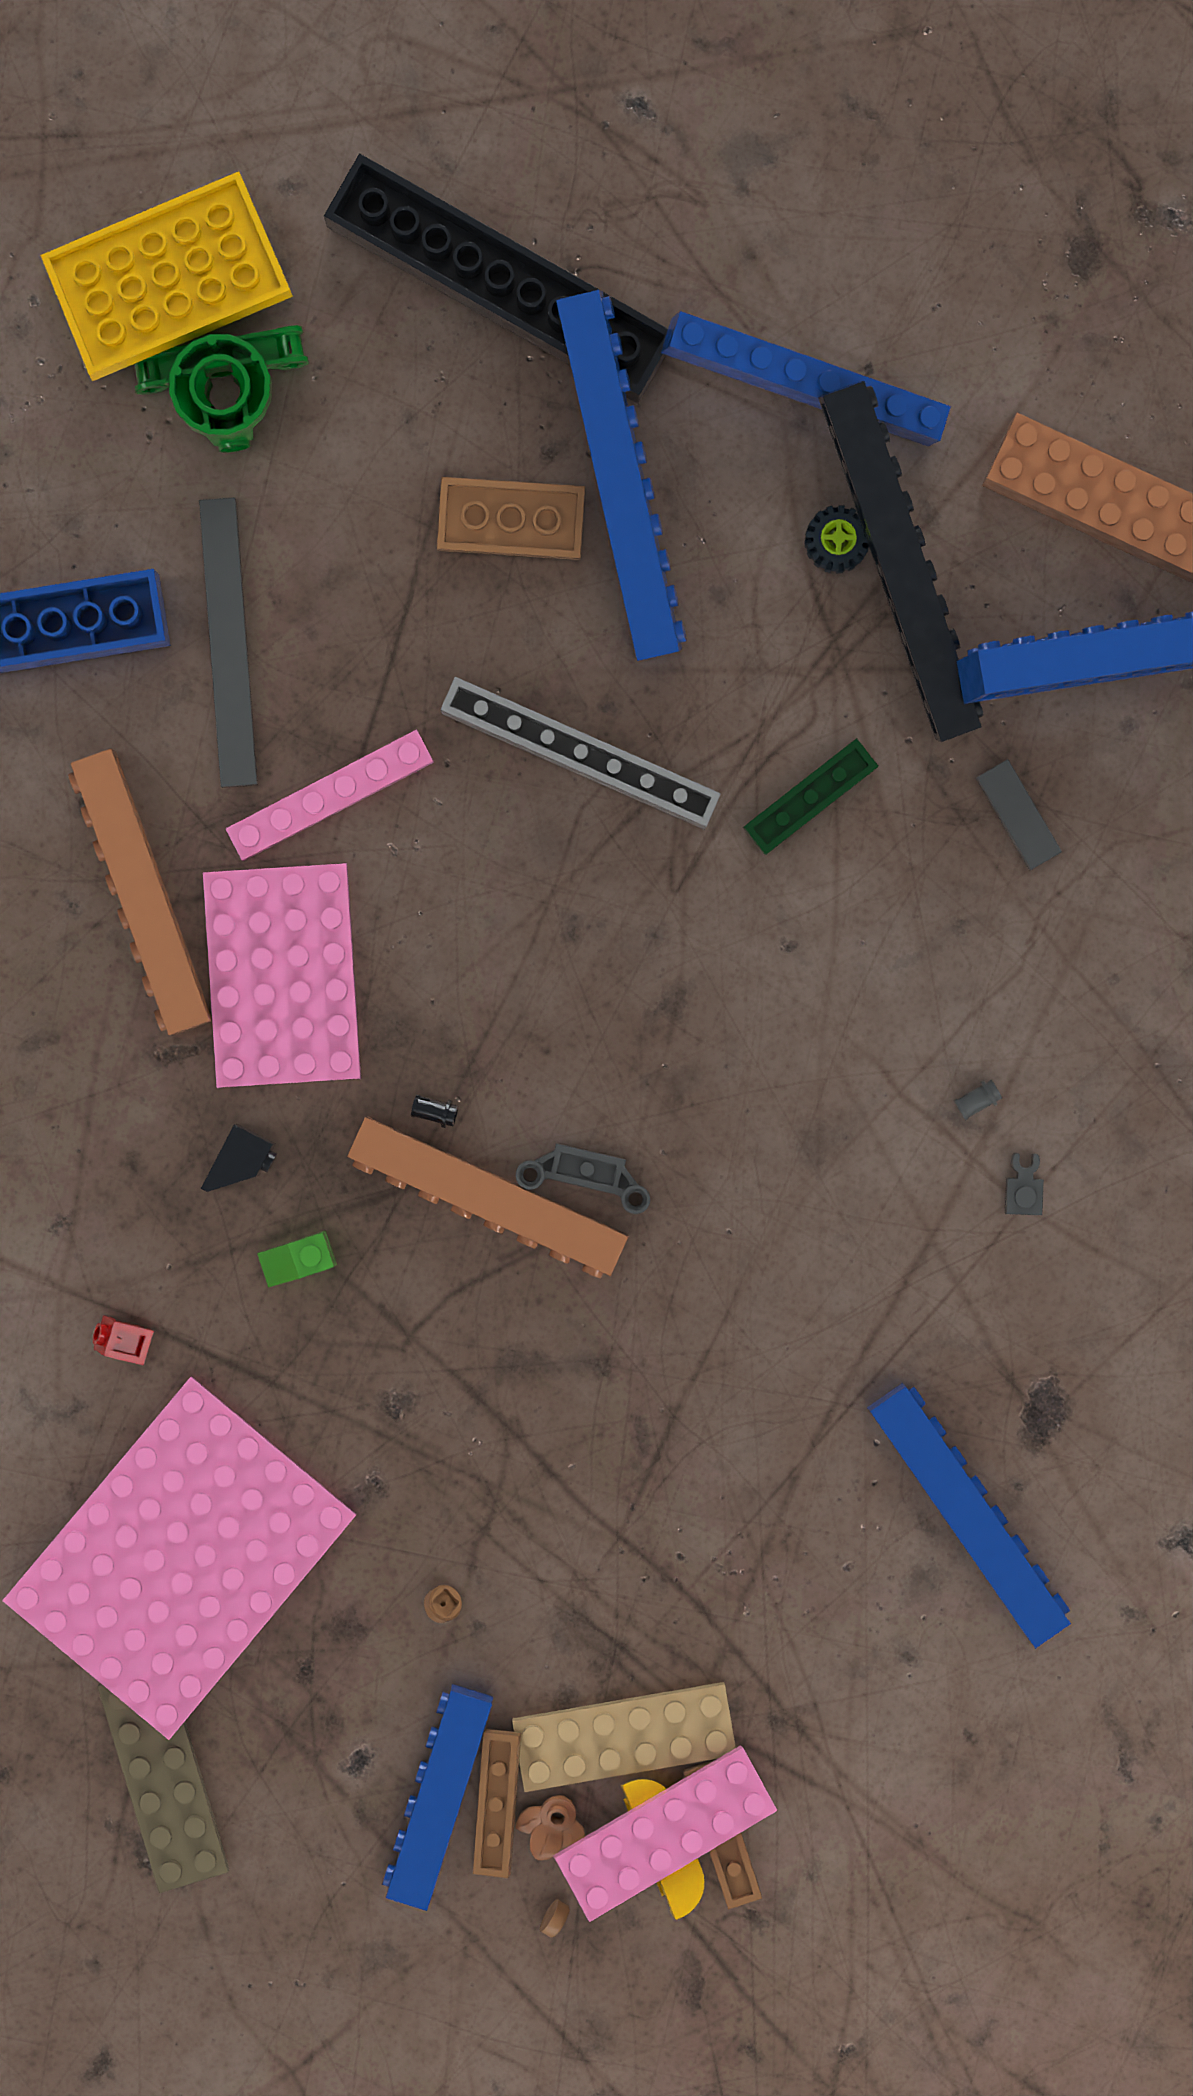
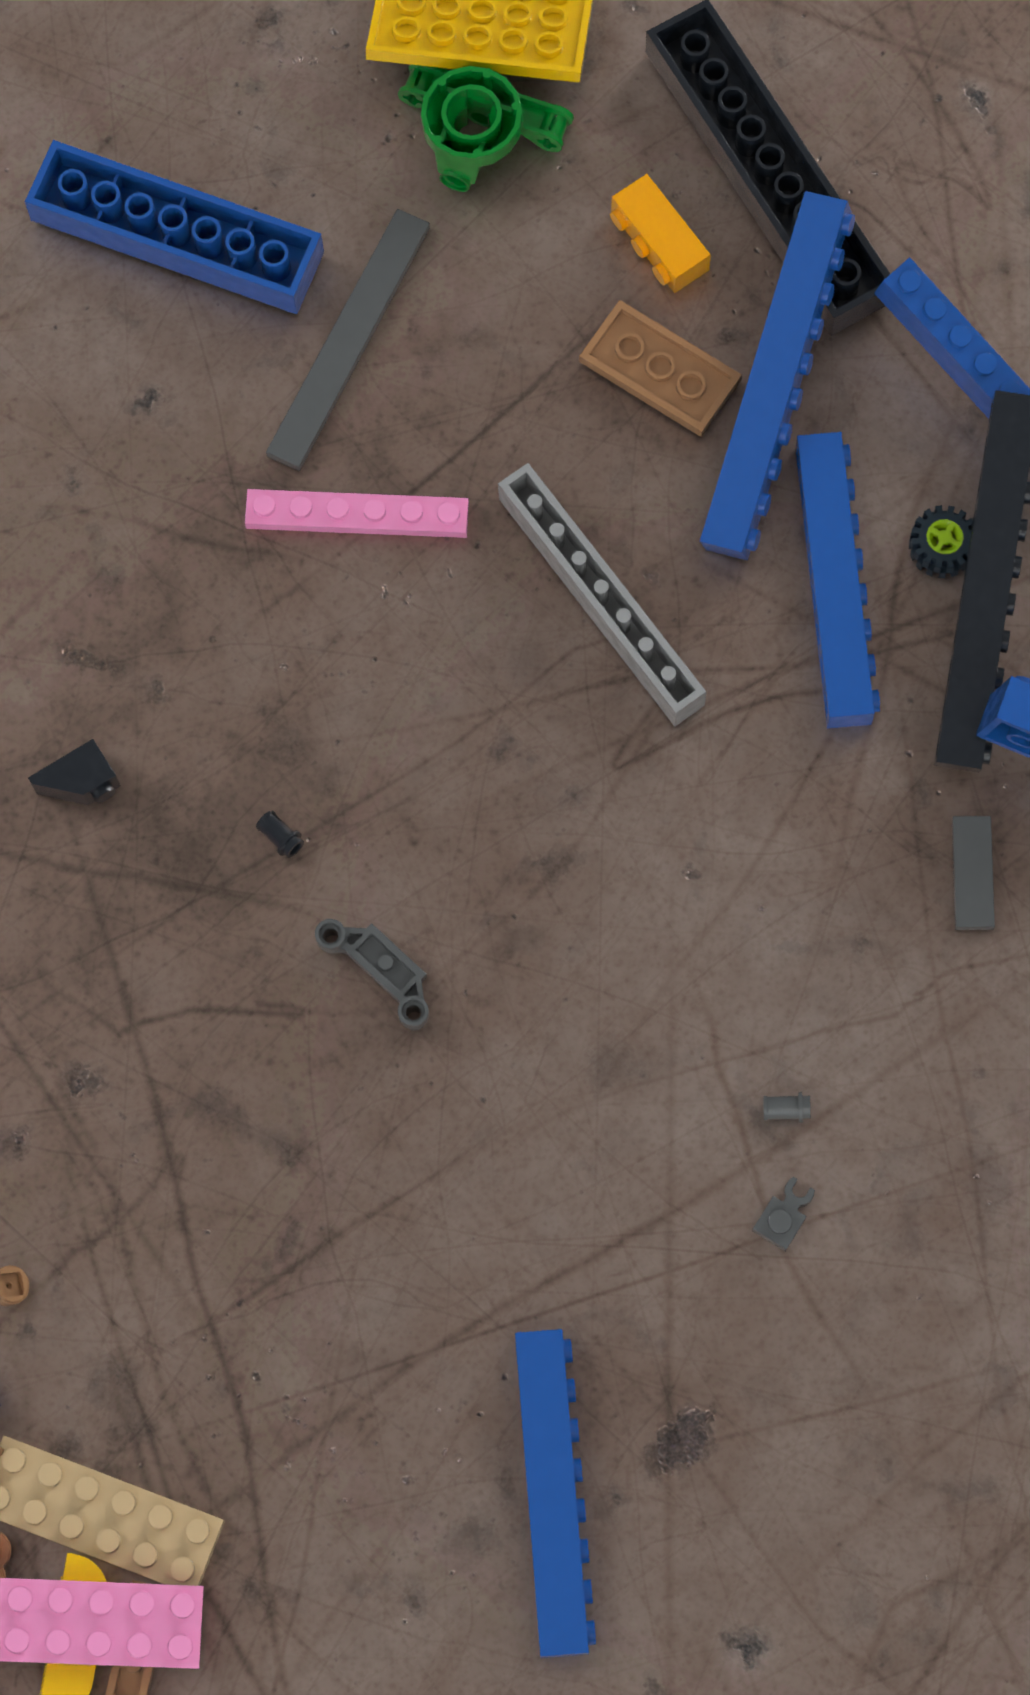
camera: 35 degrees right, 15 degrees down
nougat brick [68,749,212,1036] -> none
bright pink plate [203,863,361,1088] -> none
bright green slope [257,1230,337,1288] -> none
nougat brick [347,1117,629,1279] -> none
dark green plate [743,738,879,856] -> none
none -> light orange brick [610,174,711,294]
none -> blue brick [795,432,880,729]

